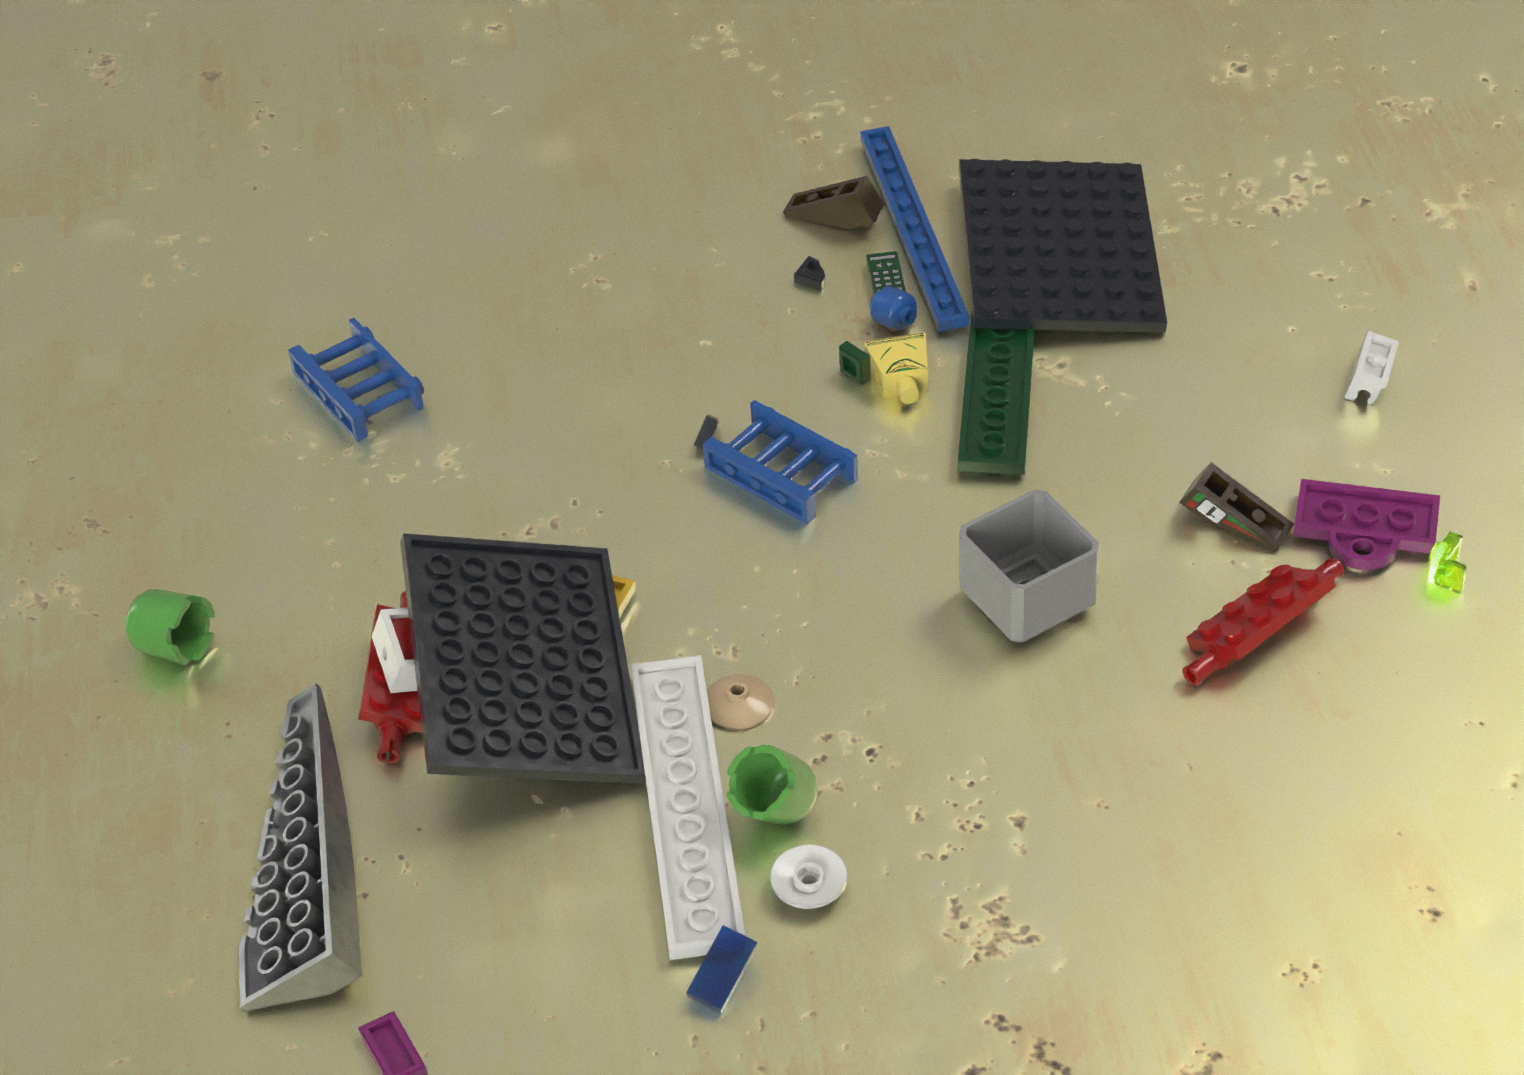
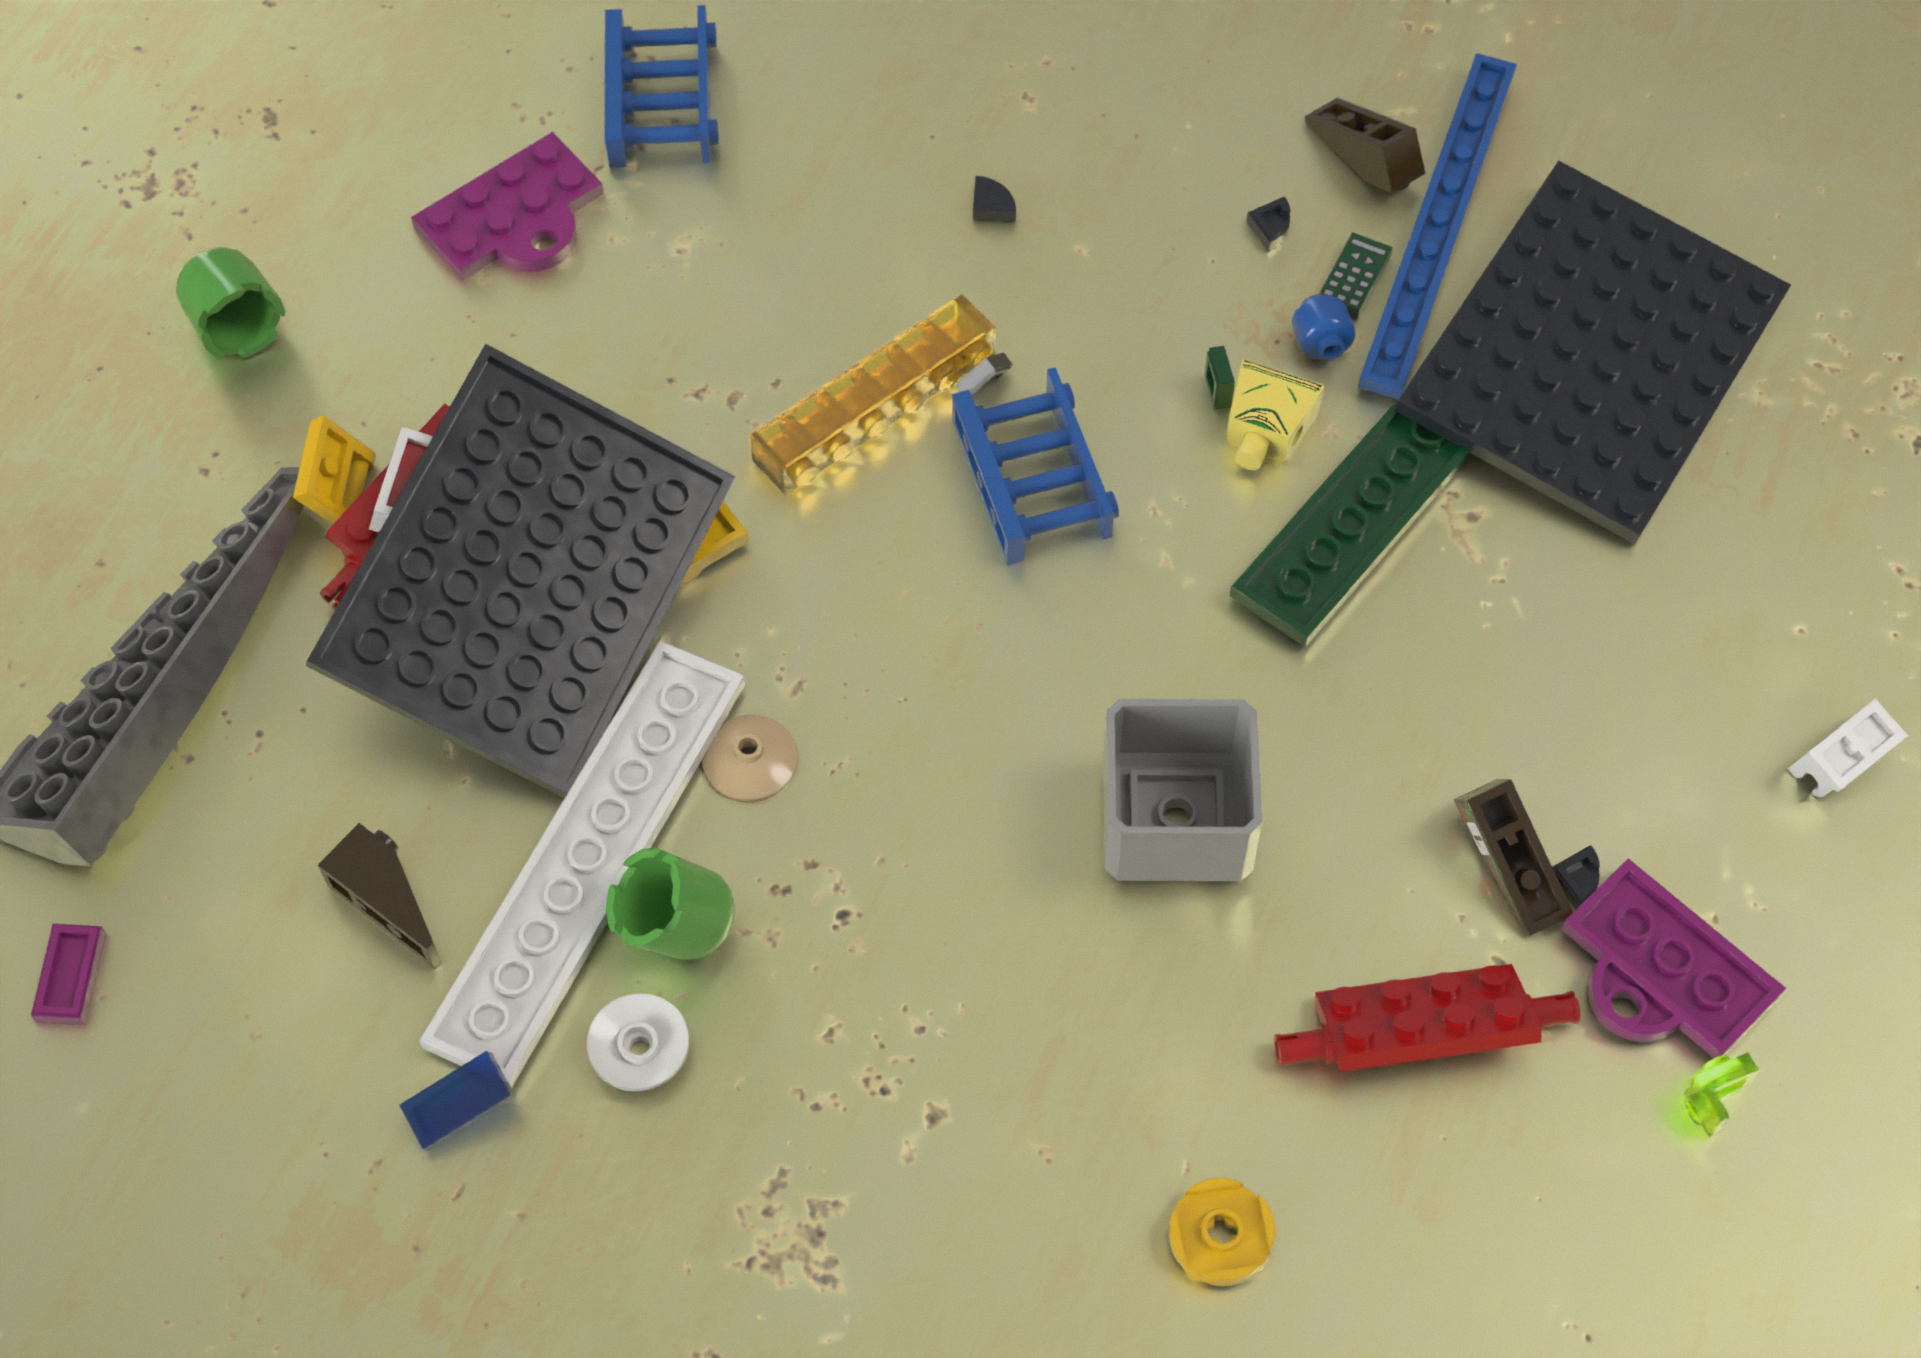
camera: 30 degrees right, 15 degrees up
none -> yellow plate [293,415,376,524]
none -> dark brown slope [318,823,442,969]
none -> magenta plate [411,131,604,281]
none -> clear yellow brick [749,294,996,496]
none -> black tile [973,176,1016,221]
none -> yellow plate [1169,1178,1276,1286]
none -> black tile [1552,845,1600,910]

